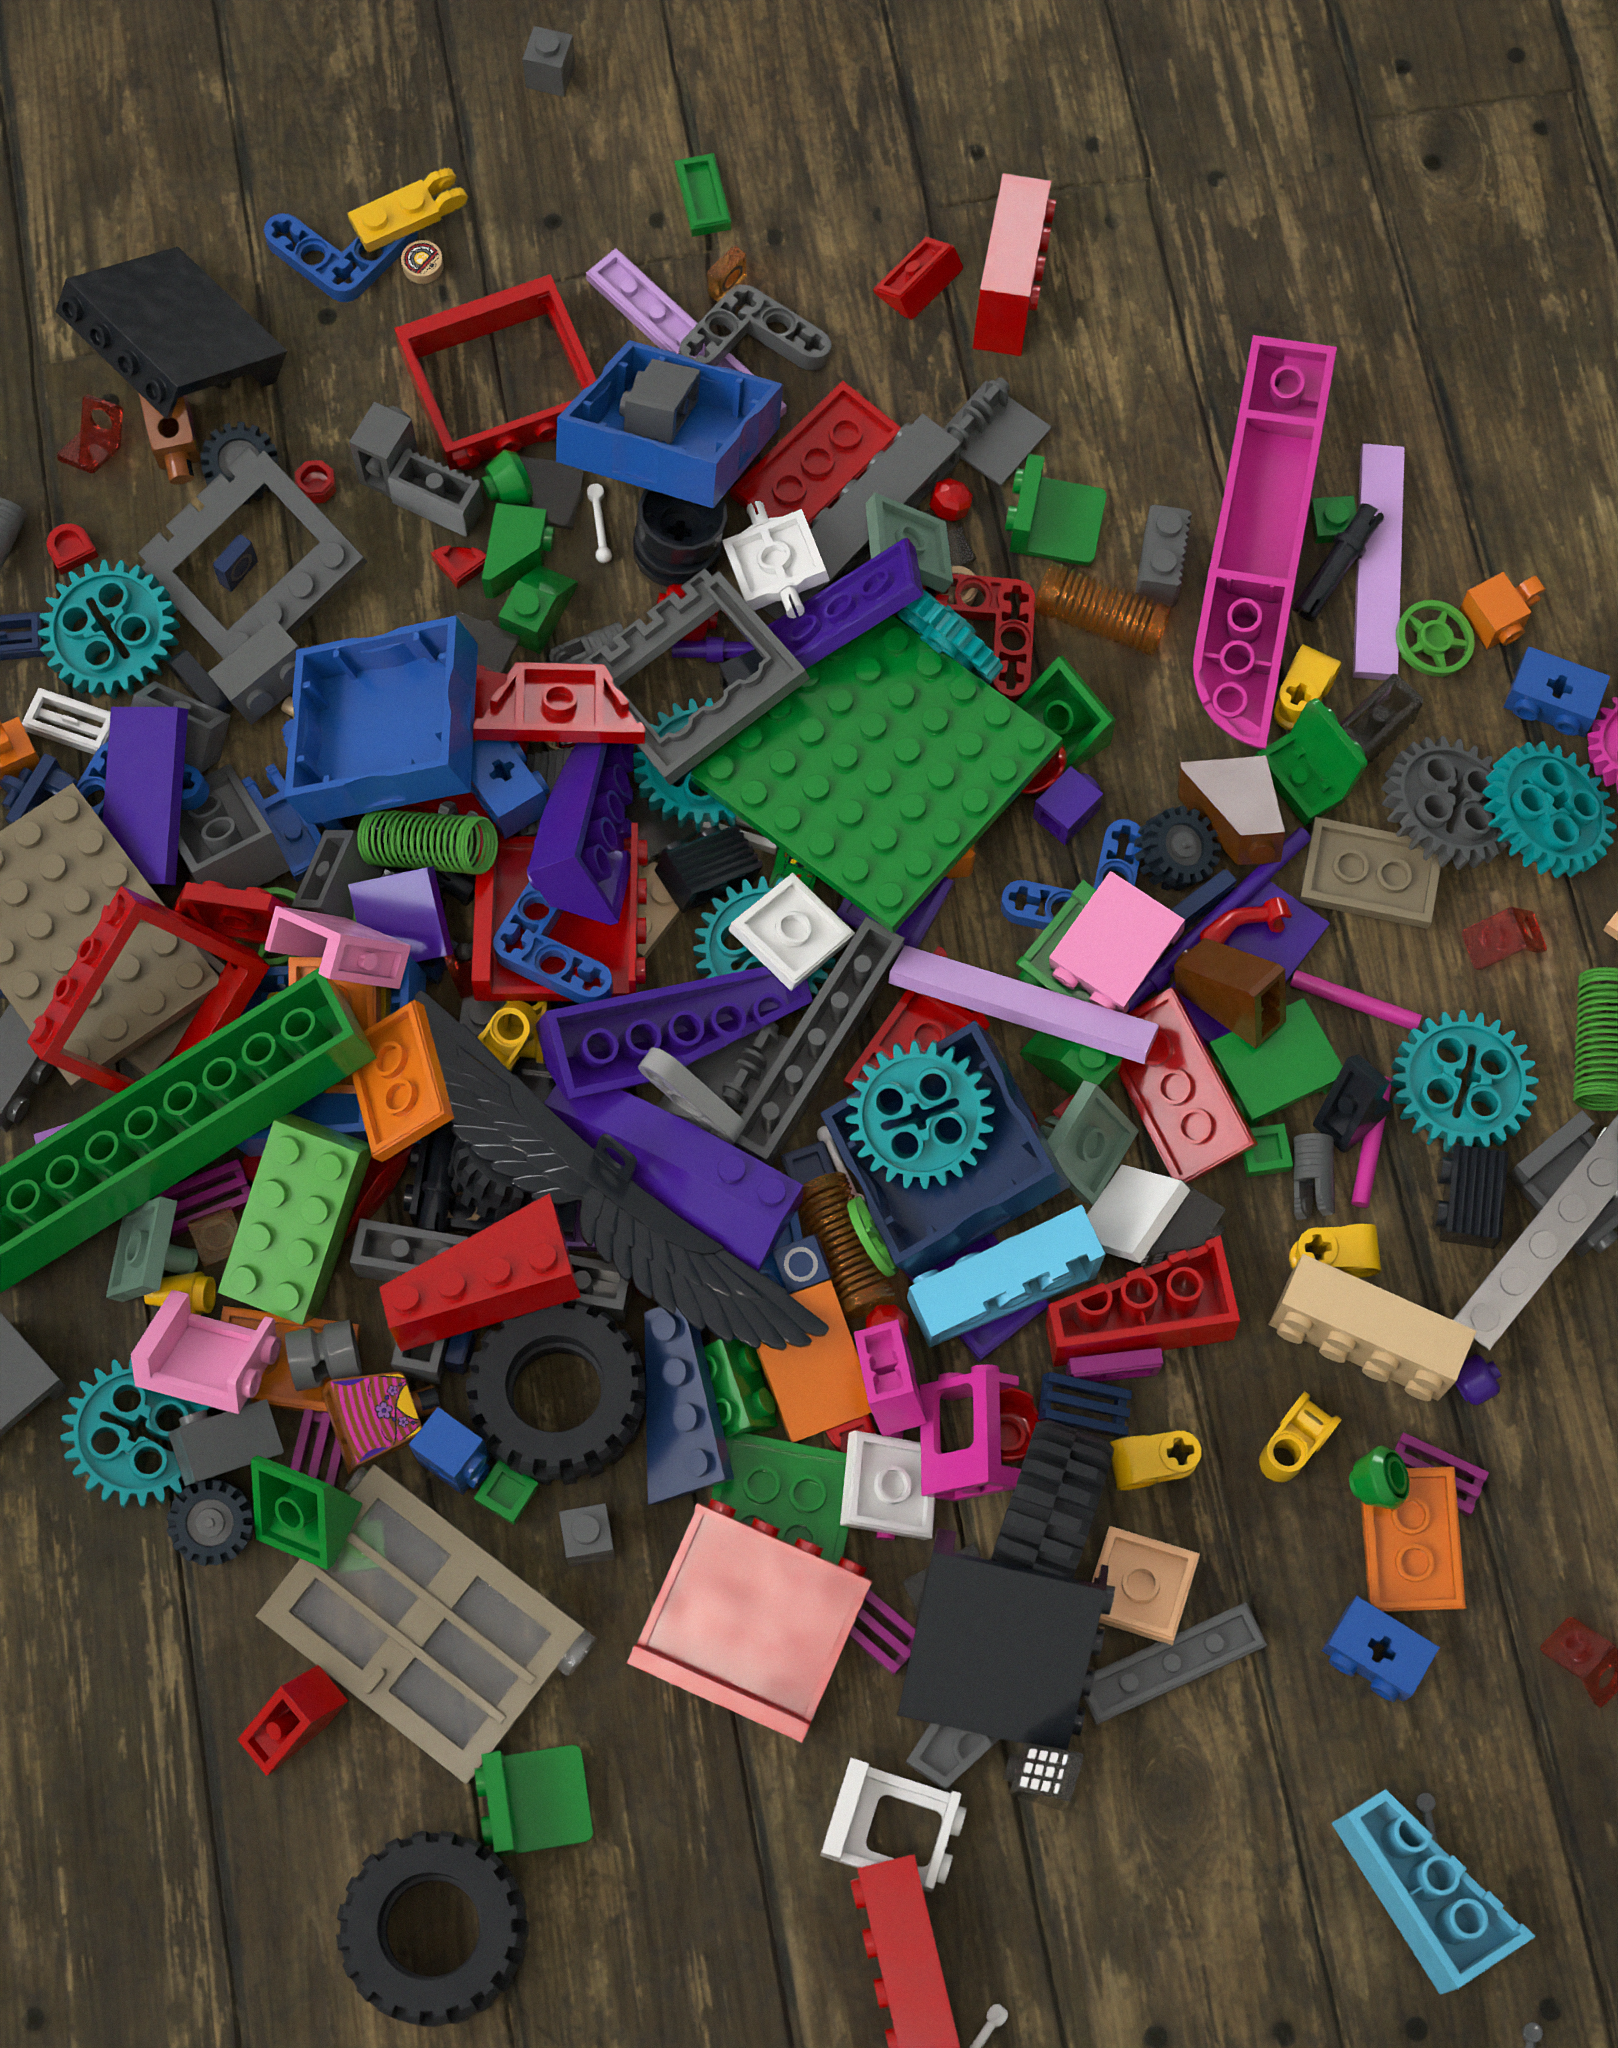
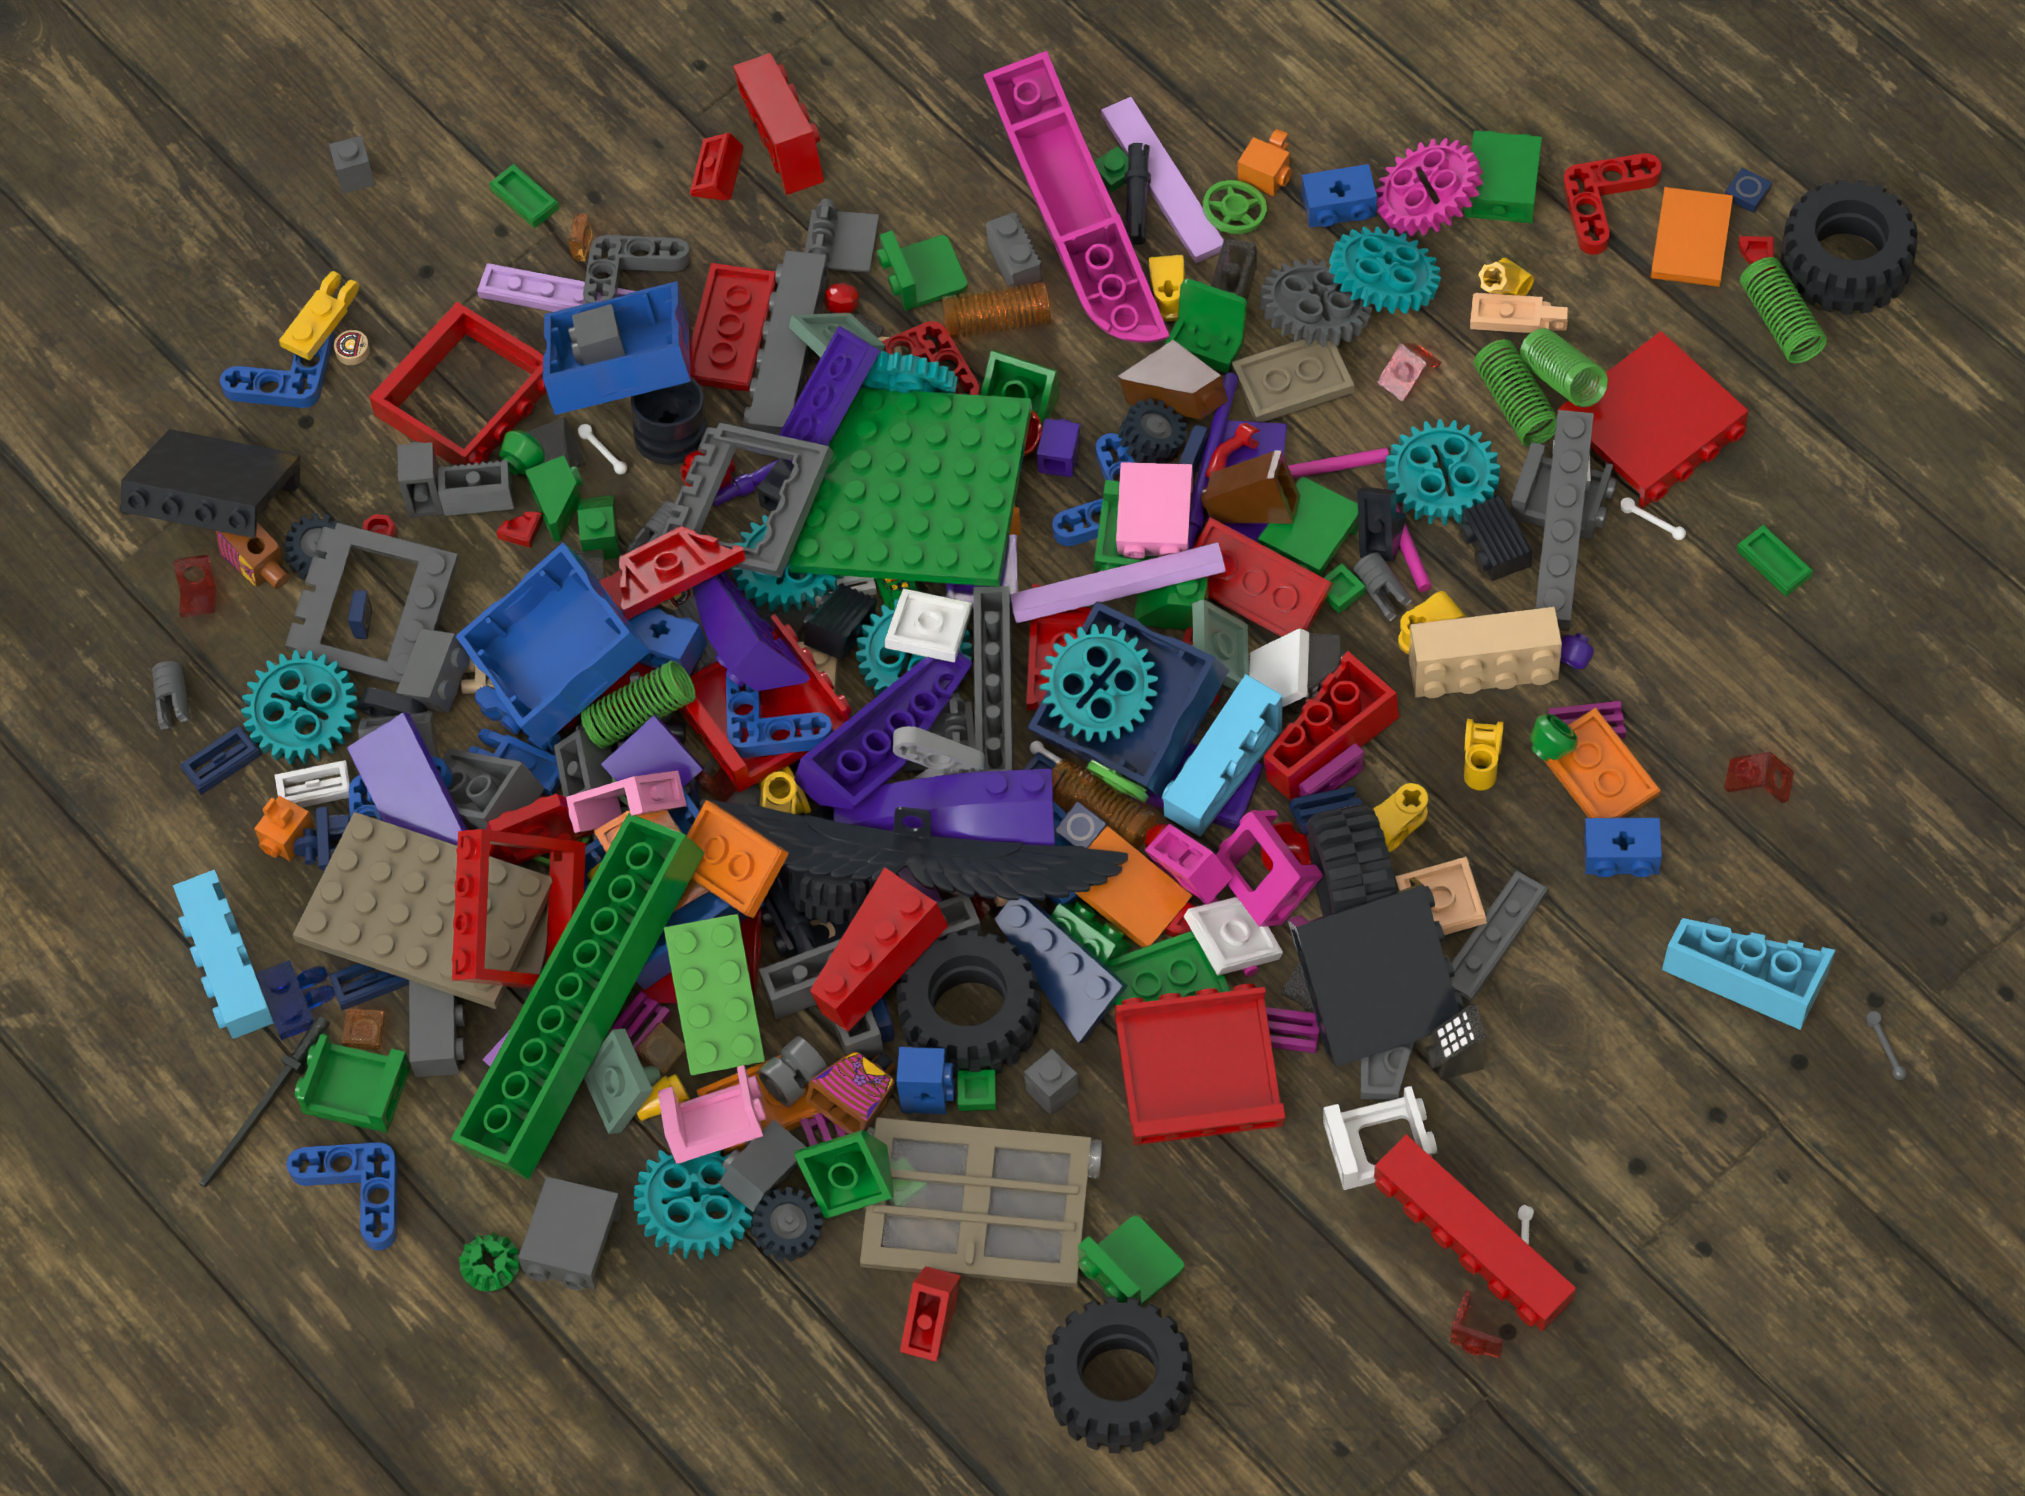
camera: 25 degrees left, 10 degrees down
red tile [46,523,99,575] -> none
white plate [722,501,830,618] -> none

